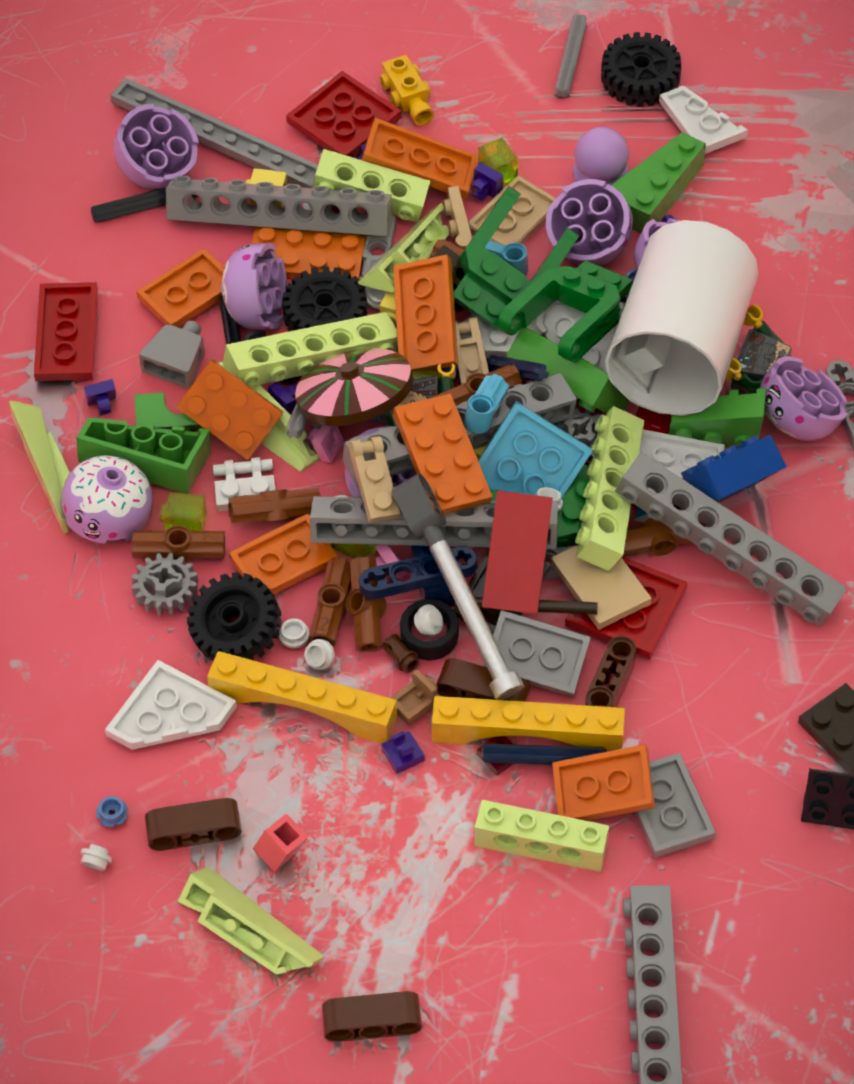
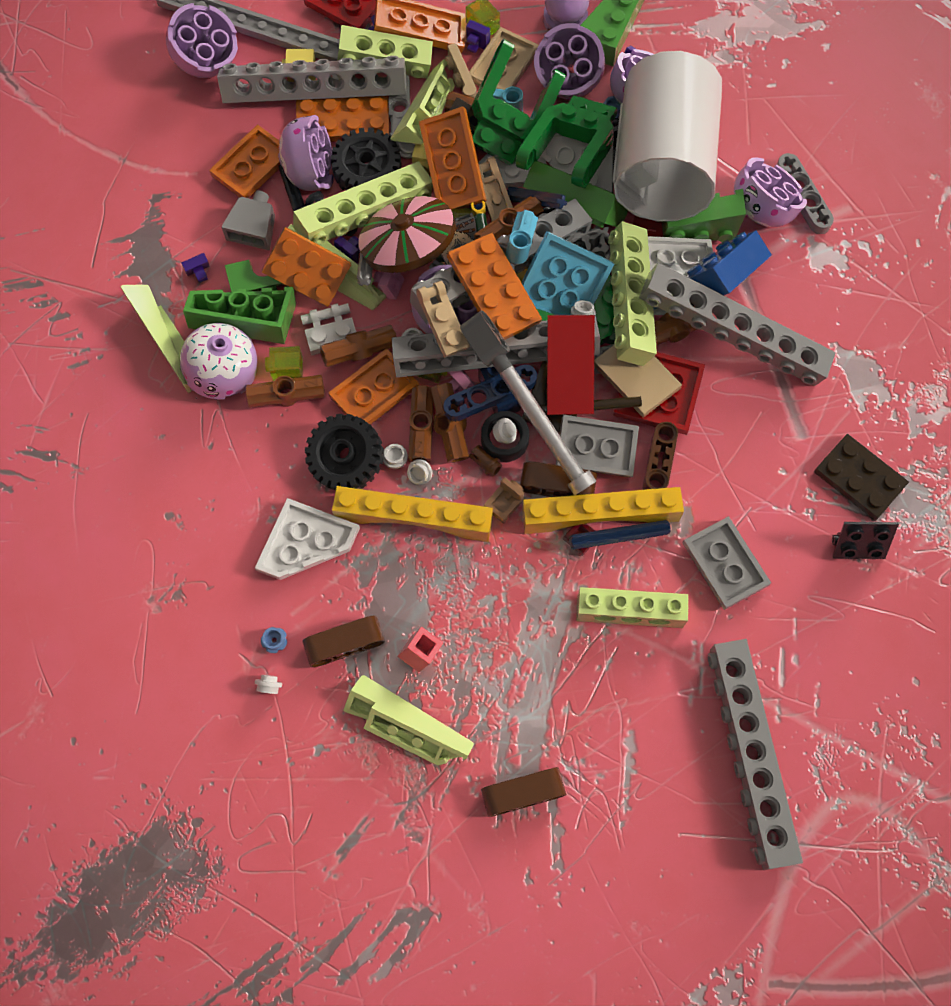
camera: 10 degrees left, 15 degrees up
red plate [34,282,98,381] -> none
black axle [91,188,198,222] -> none
light grey gear [131,553,198,616] -> none
dark purple tile [381,731,425,774] -> none
orange plate [552,744,655,821] -> none
torso [725,304,792,394] -> none

